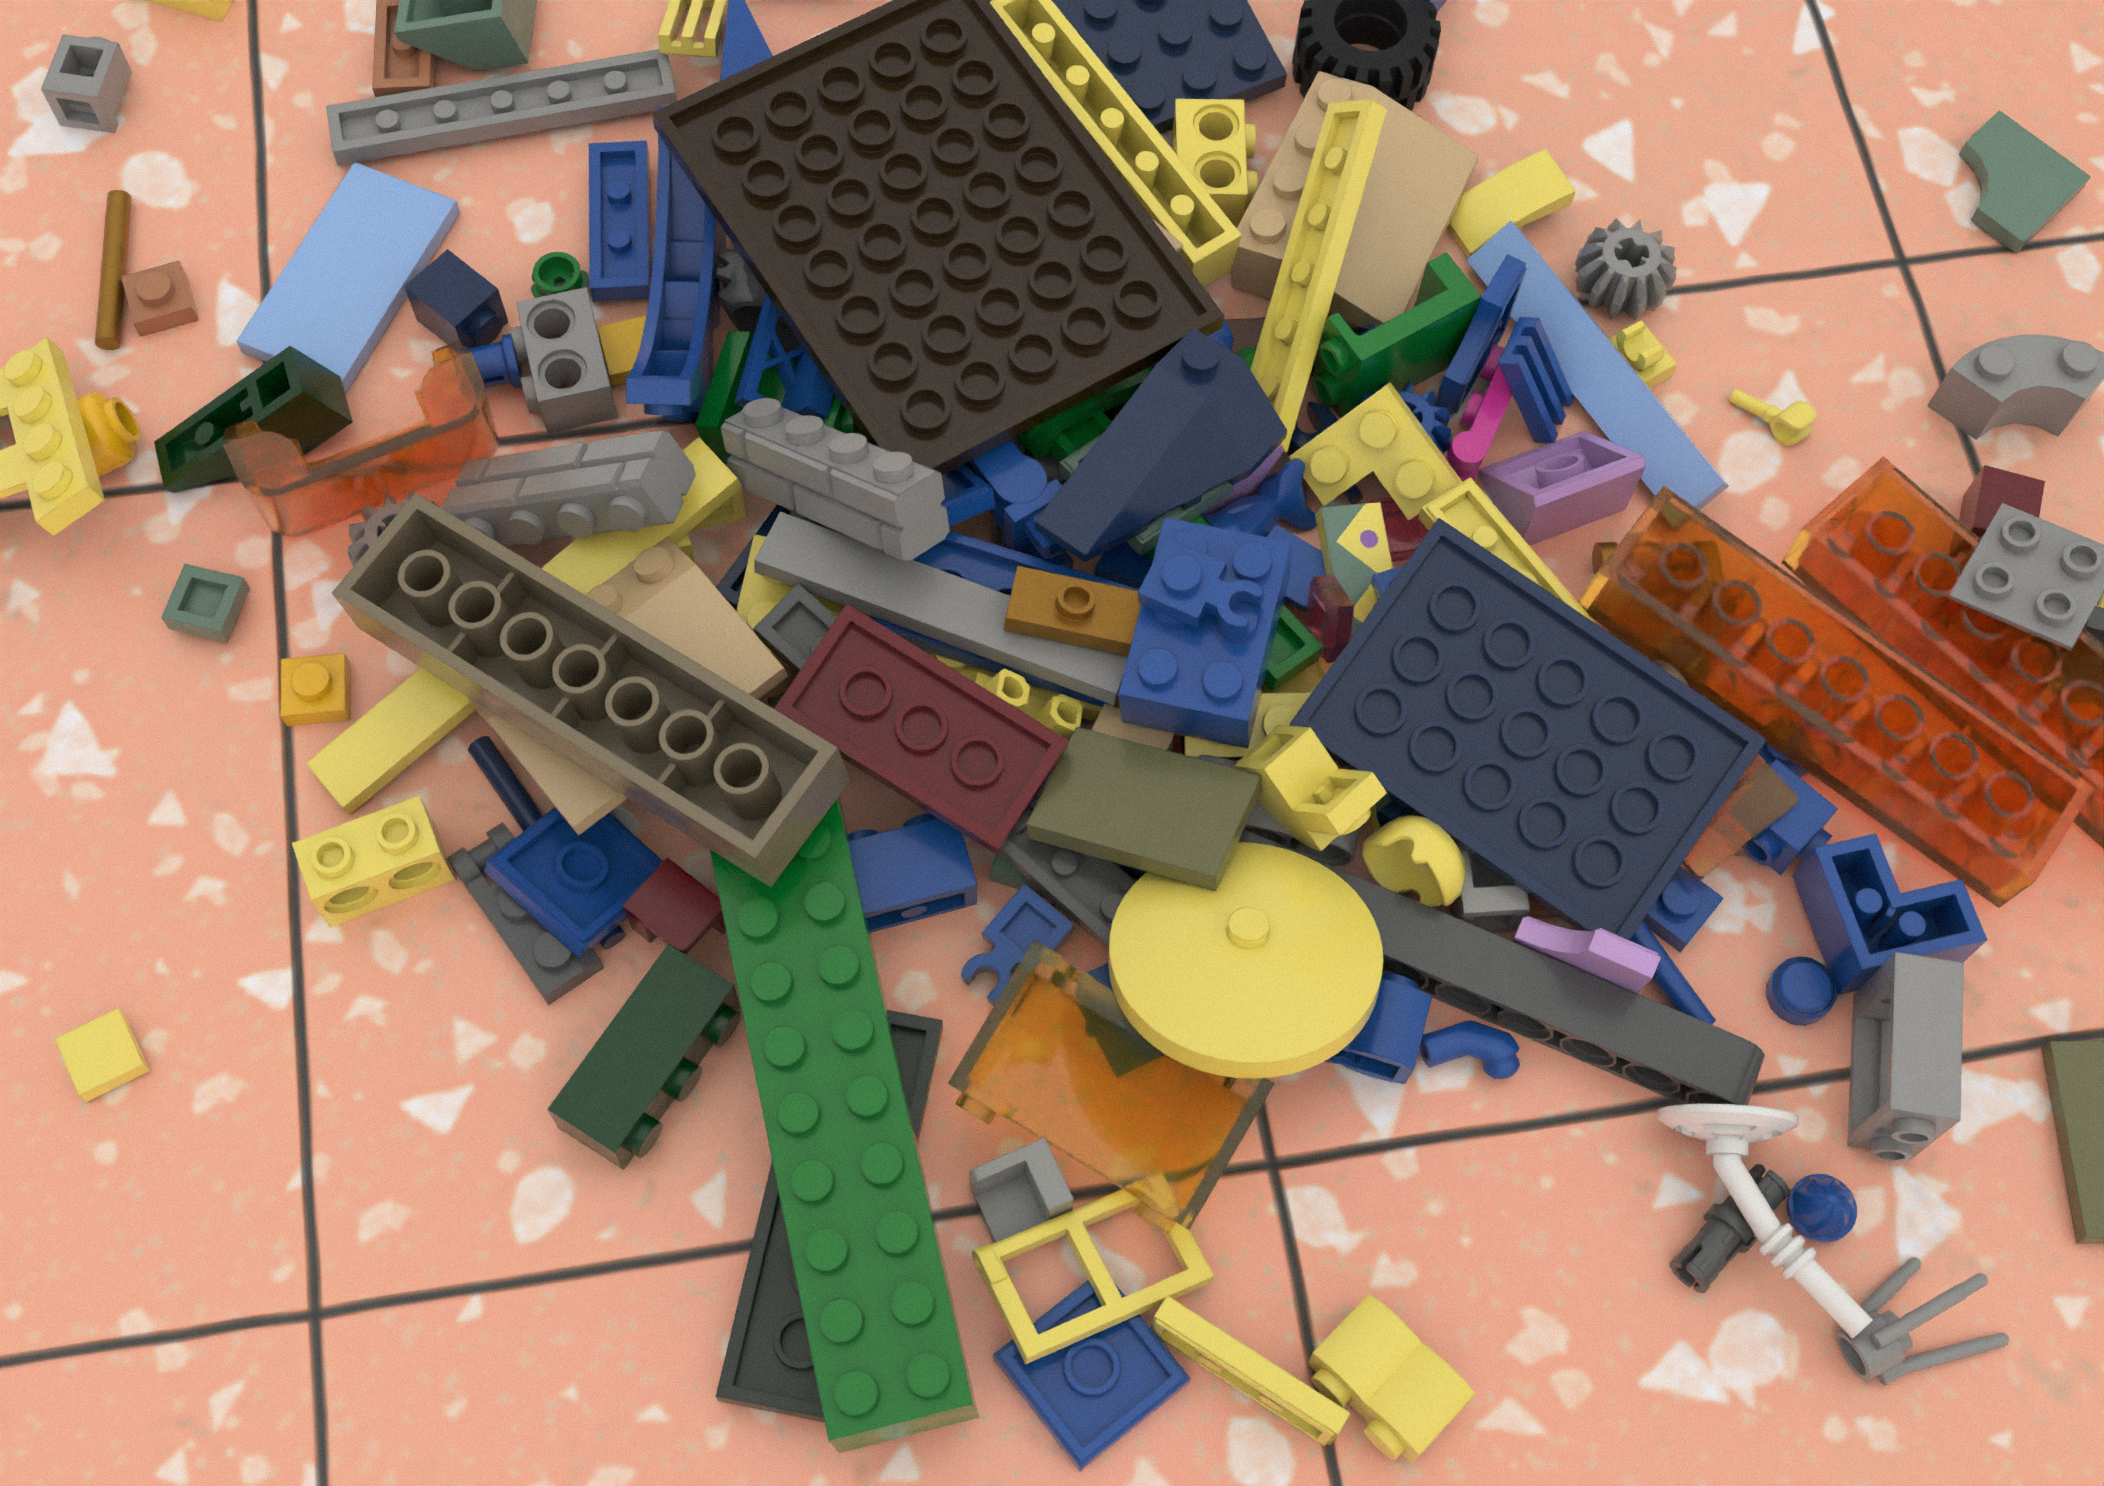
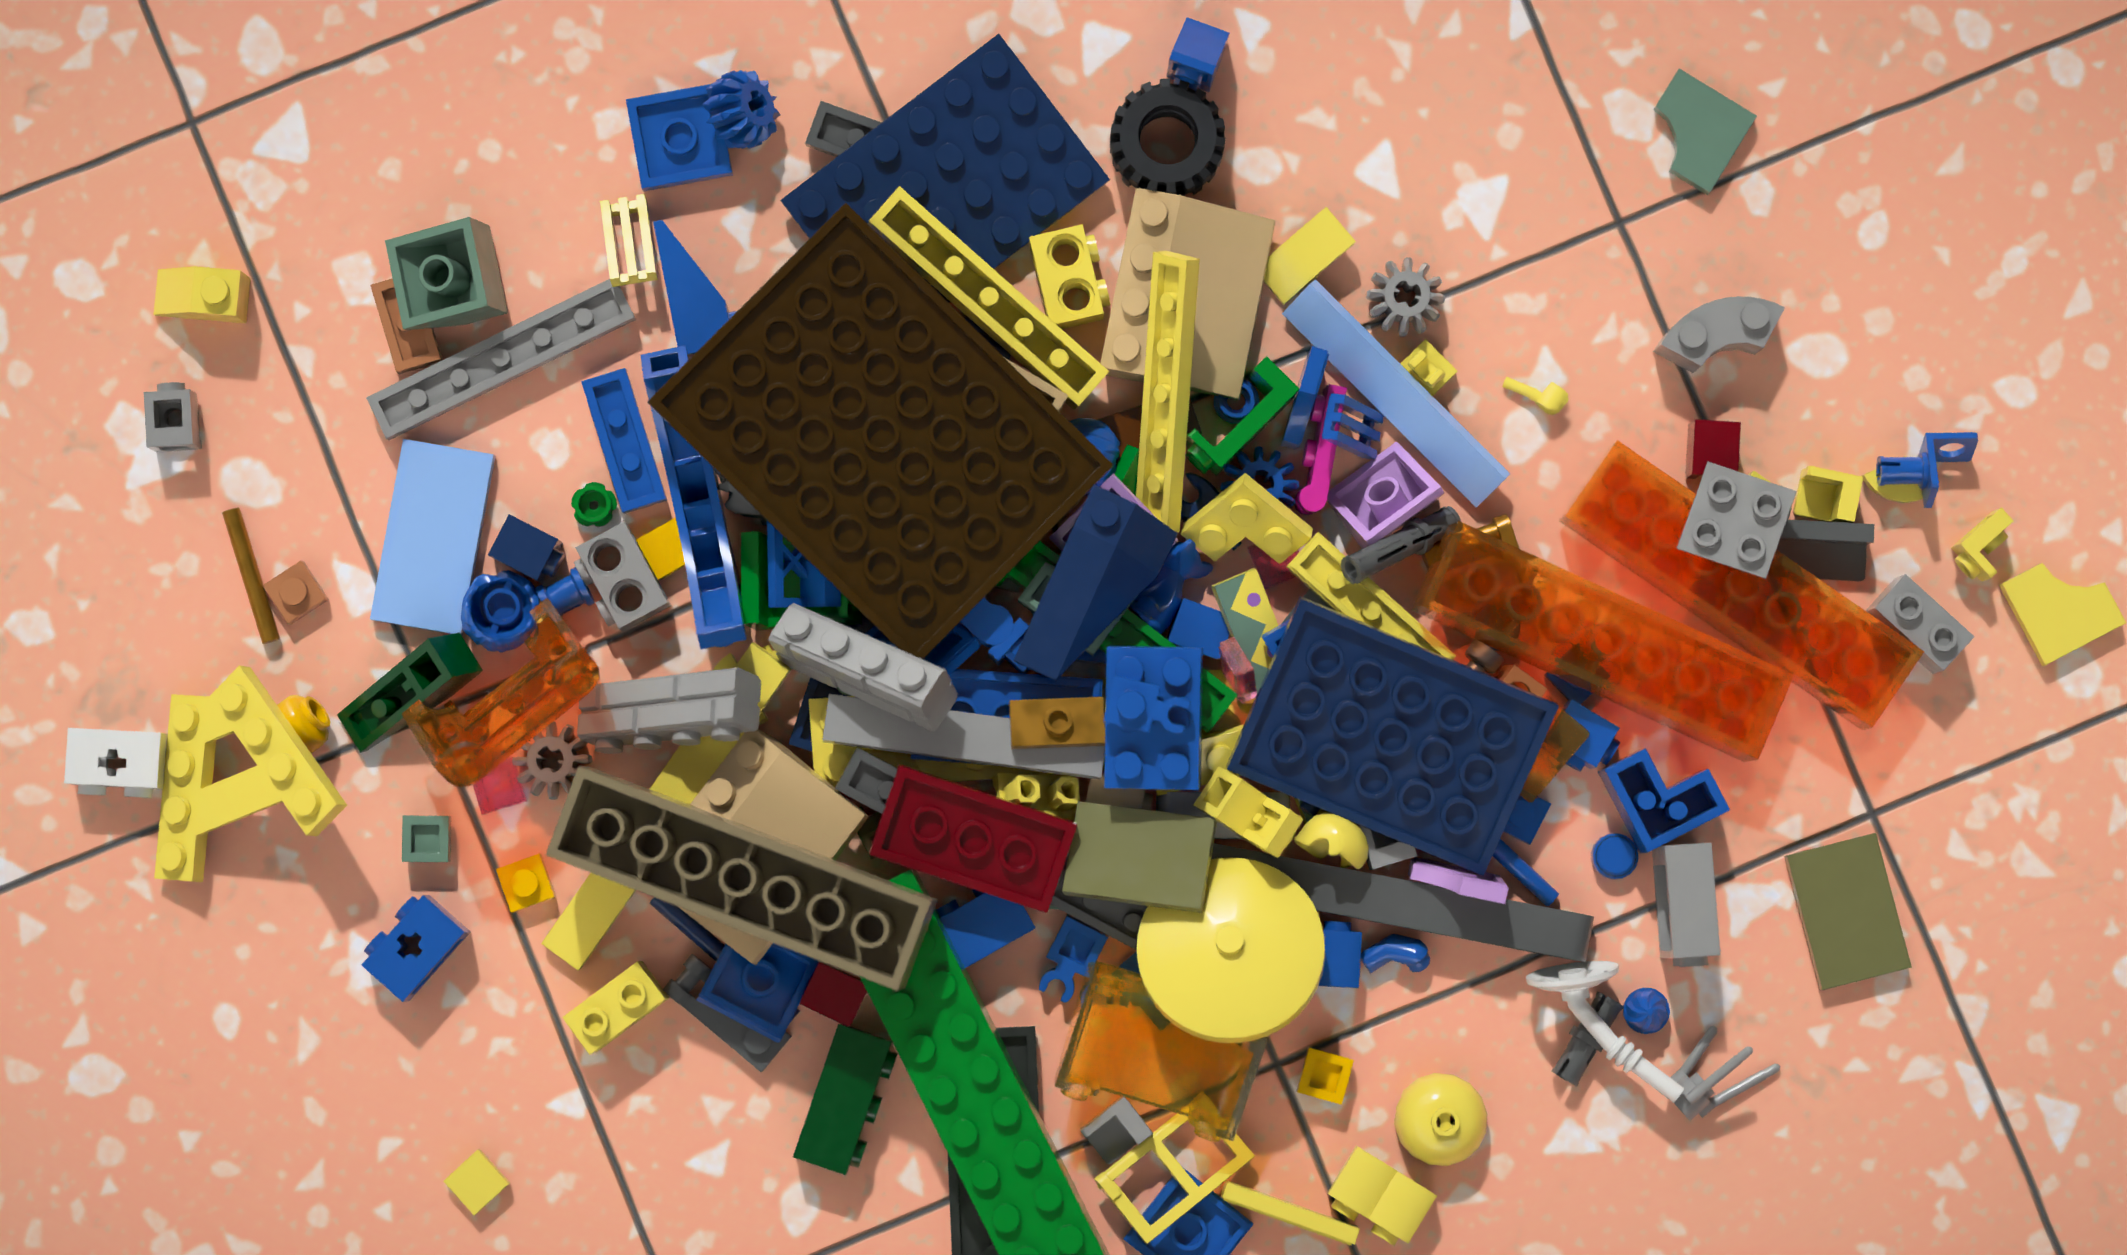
camera: 15 degrees left, 20 degrees up
none -> blue brick [361,895,471,1002]
none -> blue hair [461,570,540,653]
none -> clear pink tile [469,757,528,815]
none -> yellow plate [1296,1047,1354,1105]
none -> dark grey pin [1341,506,1461,584]
none -> light yellow cylinder [1394,1073,1488,1166]

